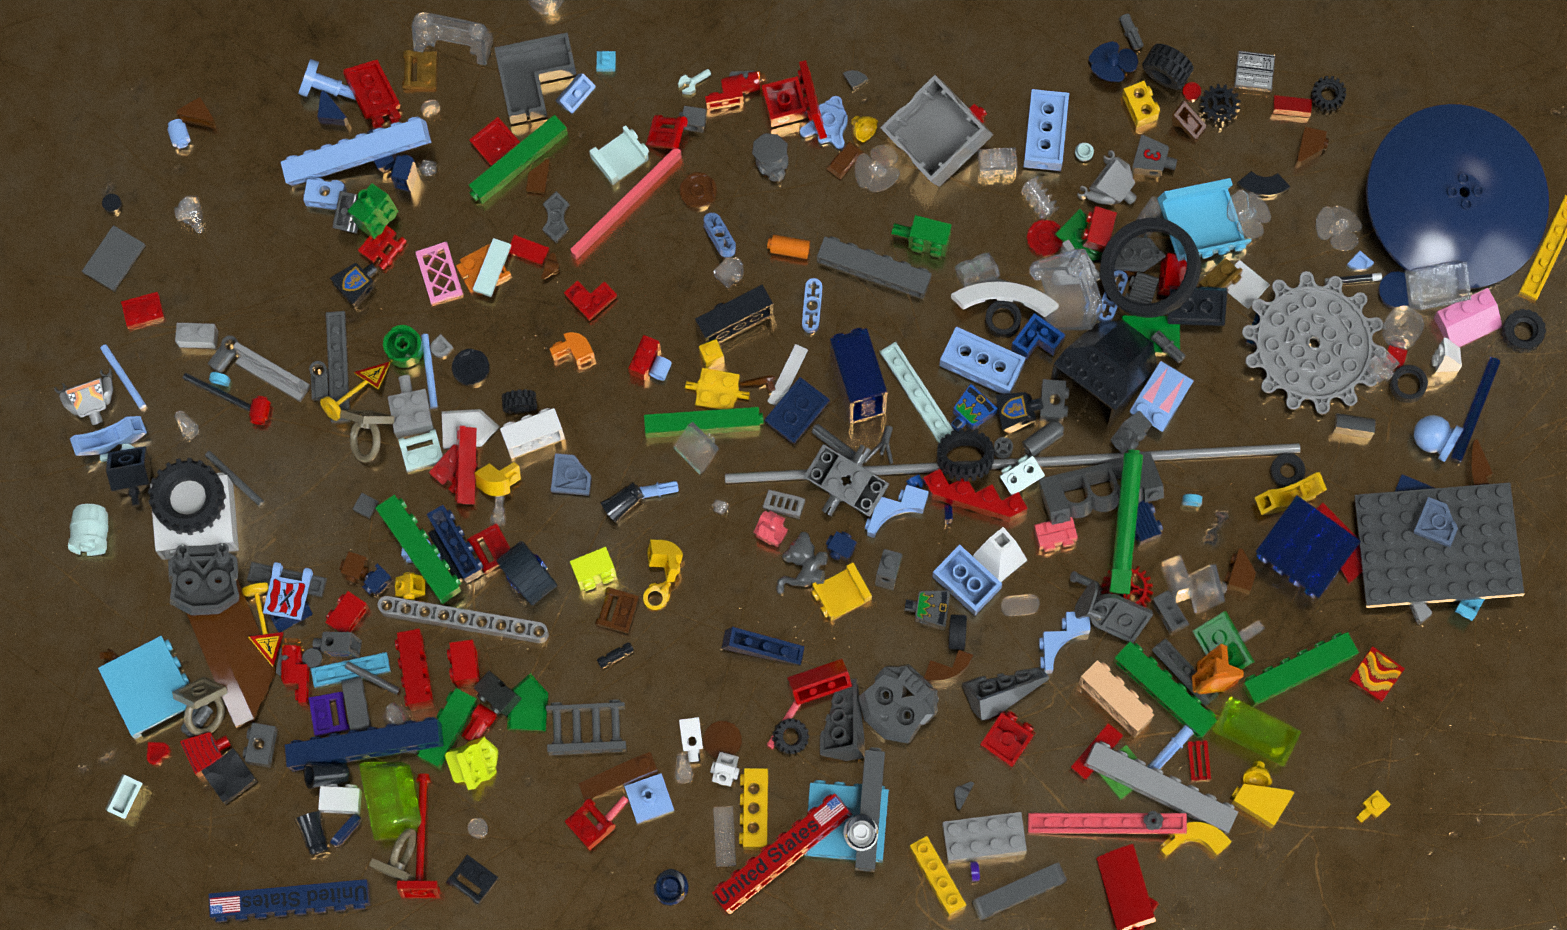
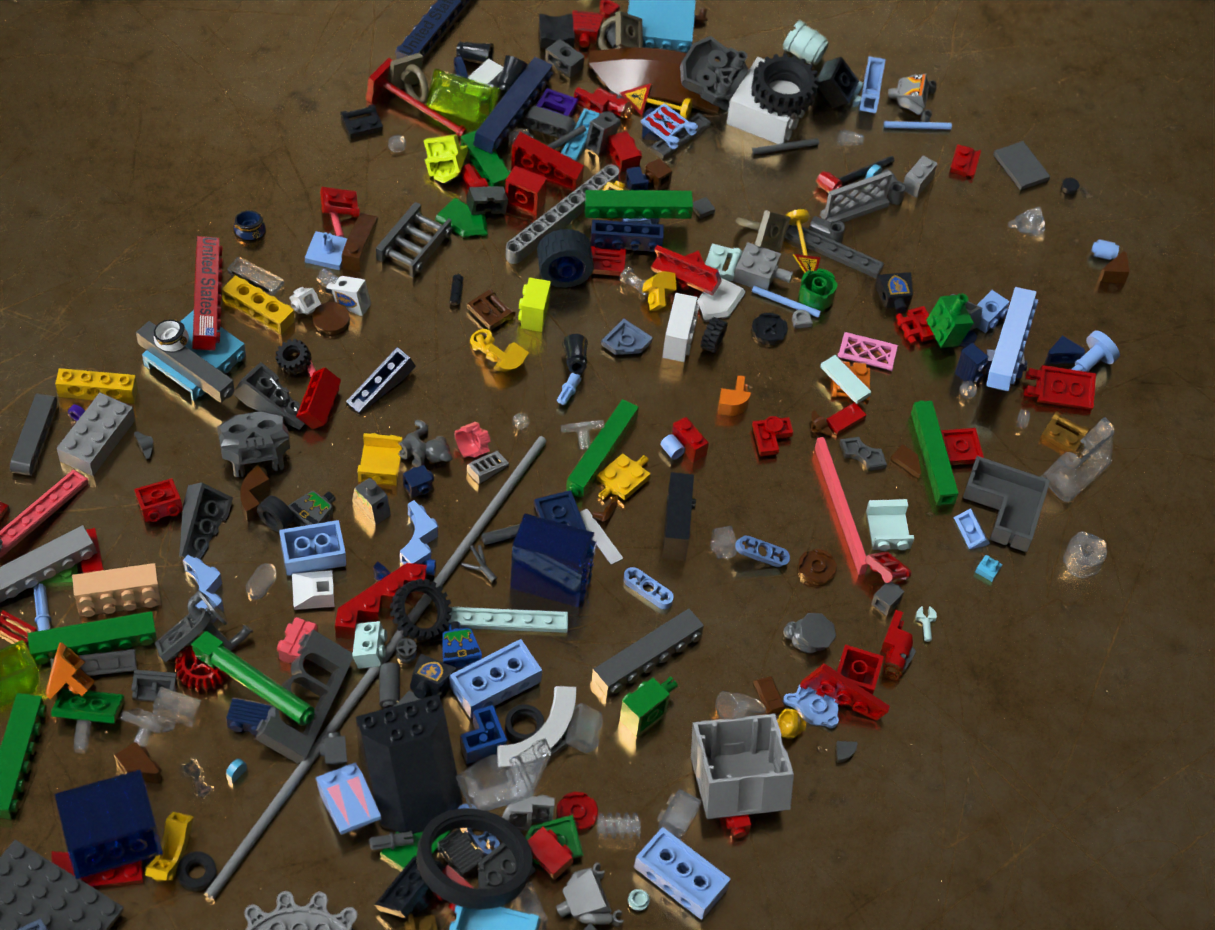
camera: 115 degrees right, 20 degrees down
yellow brick [699,339,724,369] -> none
orange brick [767,234,811,259] -> none
dark grey slope [804,444,889,517] -> none

